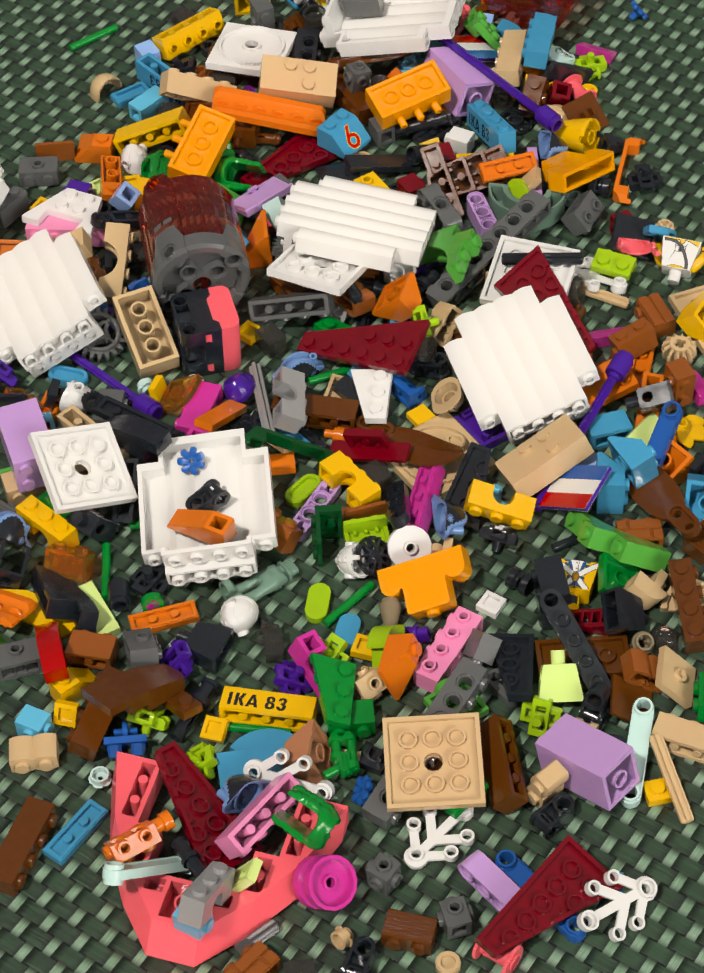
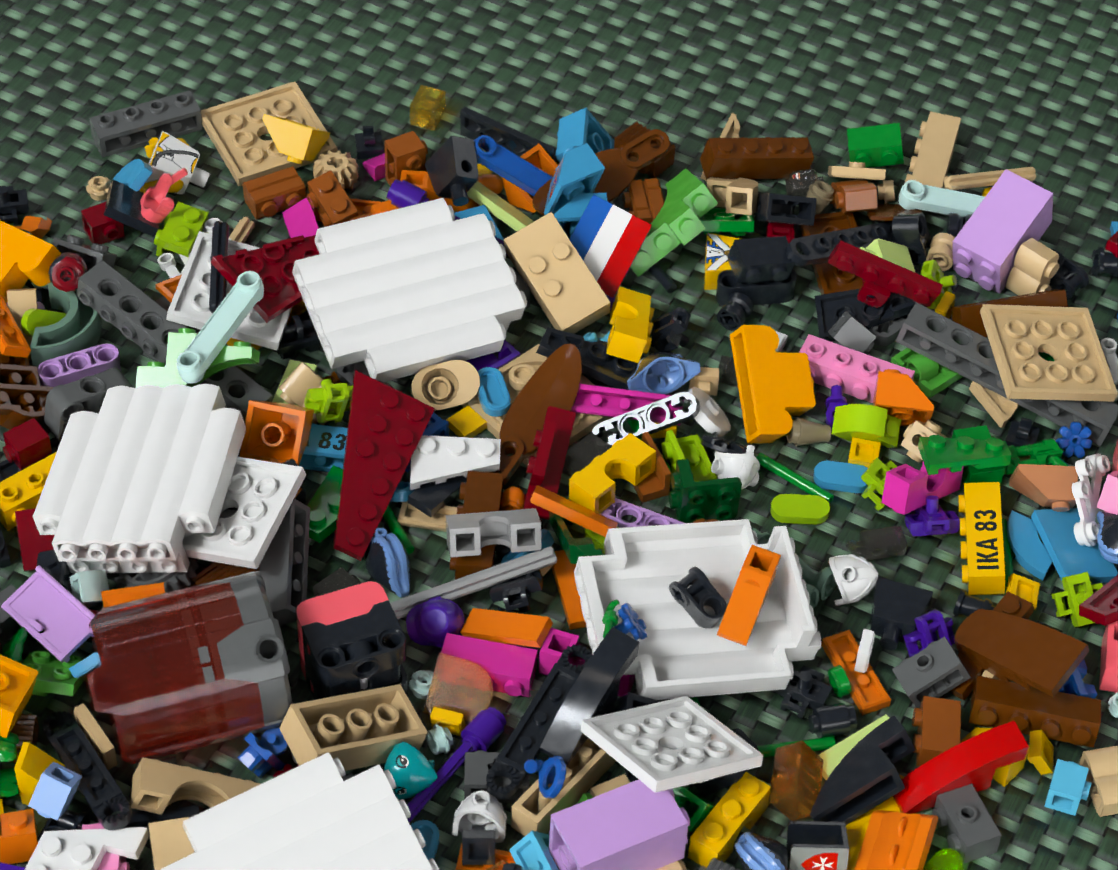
camera: 100 degrees left, 0 degrees up
none -> dark red head [48,252,88,292]
none -> light aqua piece [177,271,264,384]
none -> teal piece [384,741,438,800]
none -> dark azure tile [477,367,511,417]
none -> blue piece [524,756,566,799]
none -> orange tile [530,485,618,537]
none -> green hand [602,600,619,638]
none -> dark red plate [828,240,943,308]
none -> white tile [854,629,875,673]
none -> tan plate [877,179,895,204]
none -> yellow tile [935,291,956,319]

